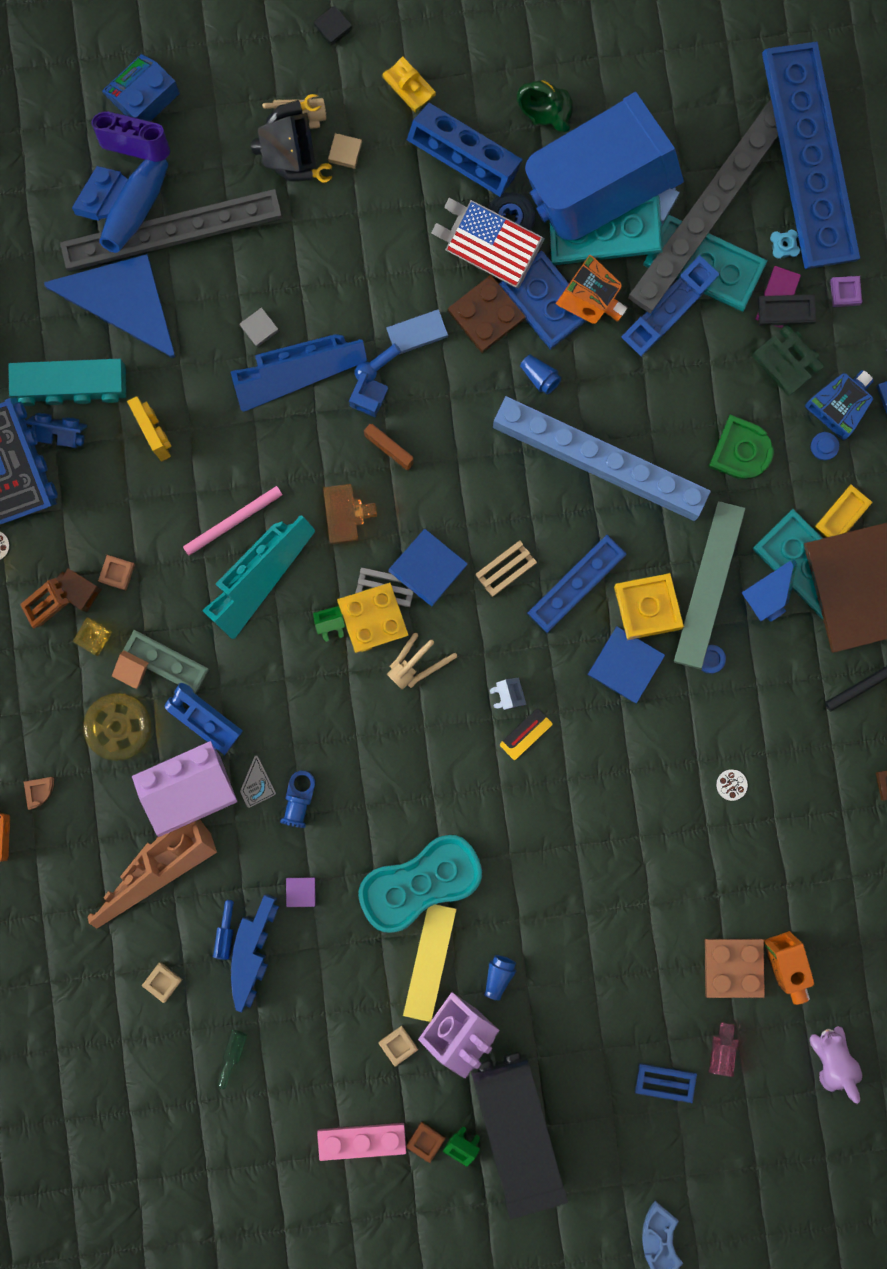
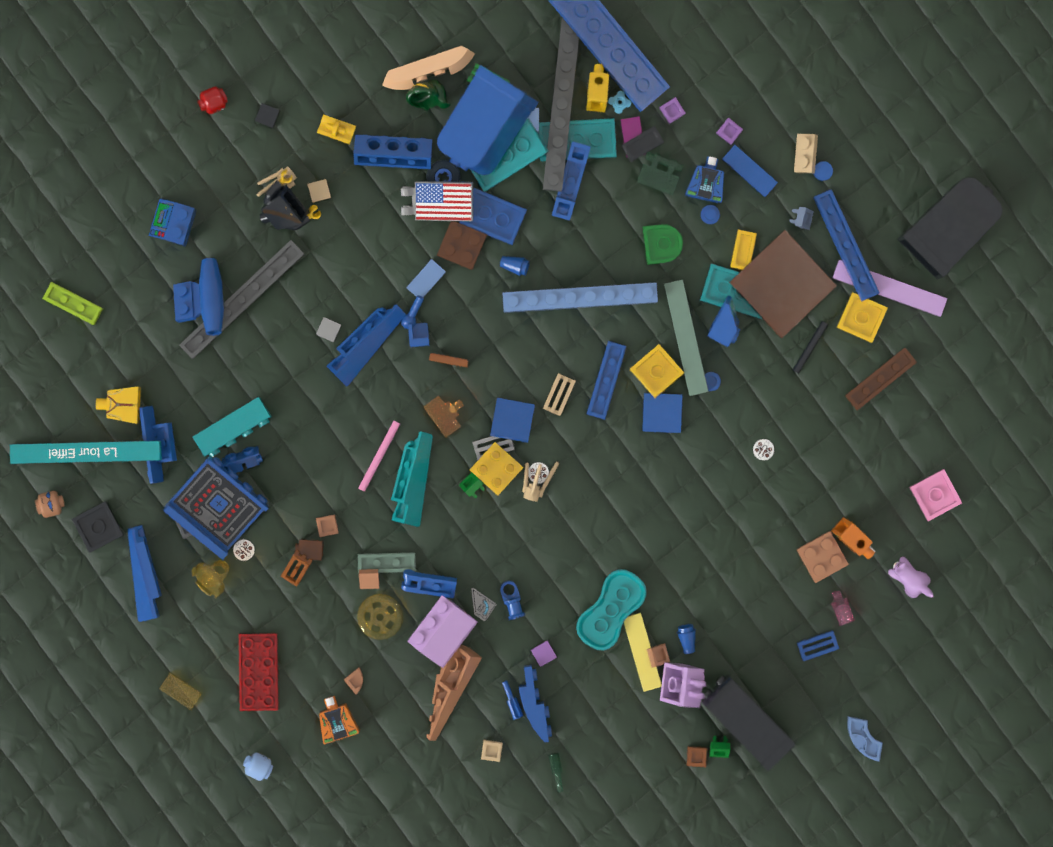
camera: 30 degrees left, 5 degrees up
blue tile [44,254,176,358] -> none
clear yellow tile [73,617,112,656] -> none
dark purple beam [91,111,170,162] -> none
yellow plate [127,396,172,462] -> none
bright pink plate [317,1123,406,1161] -> none
tan tile [378,1025,418,1066] -> none
sand blue tile [490,678,526,710] -> none
sticker [500,709,552,760] -> none
orange torso [556,255,627,324] -> none
none -> light nougat brick [382,46,475,90]
none -> white sticker [528,462,549,483]
none -> yellow torso [586,64,609,112]
none -> nougat tile [647,644,670,667]

